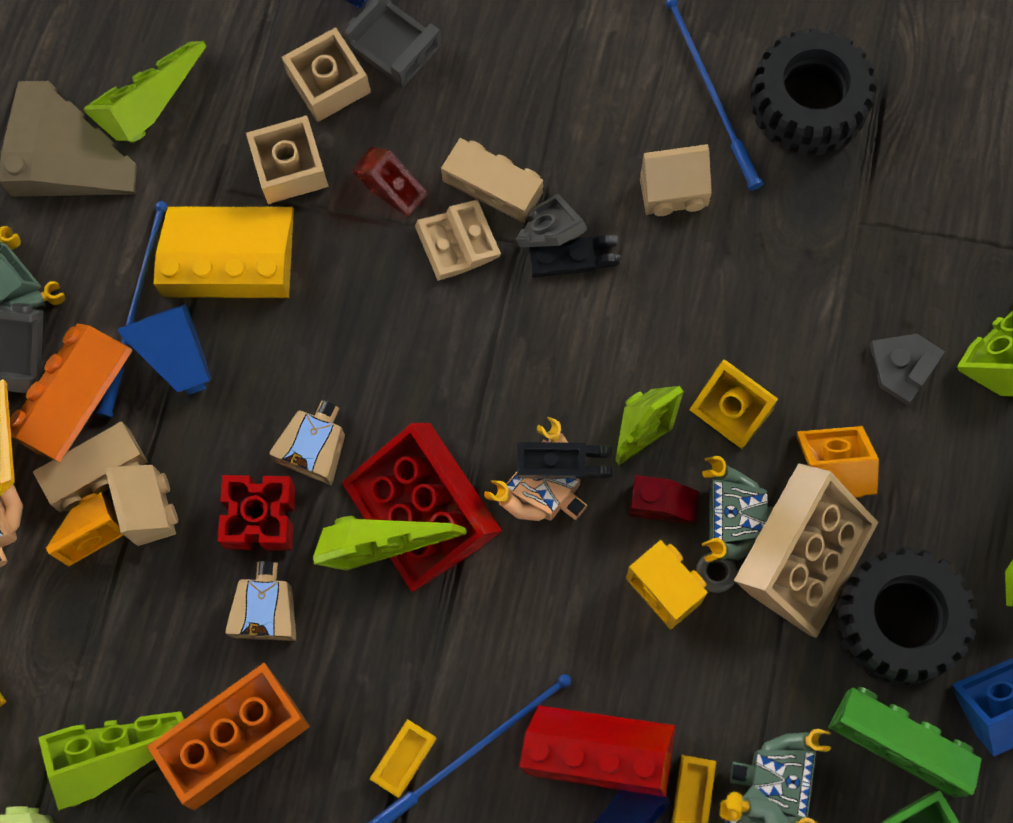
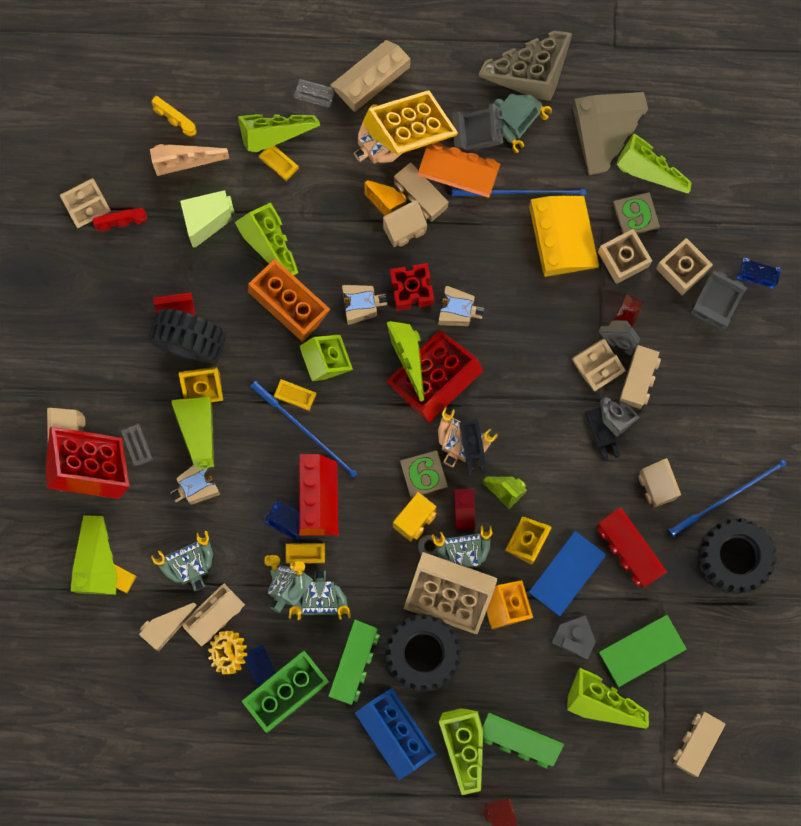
camera: 70 degrees right, 5 degrees up
blue slope [118,303,211,395] -> none
none -> lime slope [300,335,353,381]
none -> tile [400,450,448,498]
none -> blue tile [528,531,606,617]
none -> red slope [597,507,667,588]
none -> dark grey plate [599,320,640,355]
none -> bright green tile [599,615,687,687]
none -> dark tan tile [613,192,660,234]

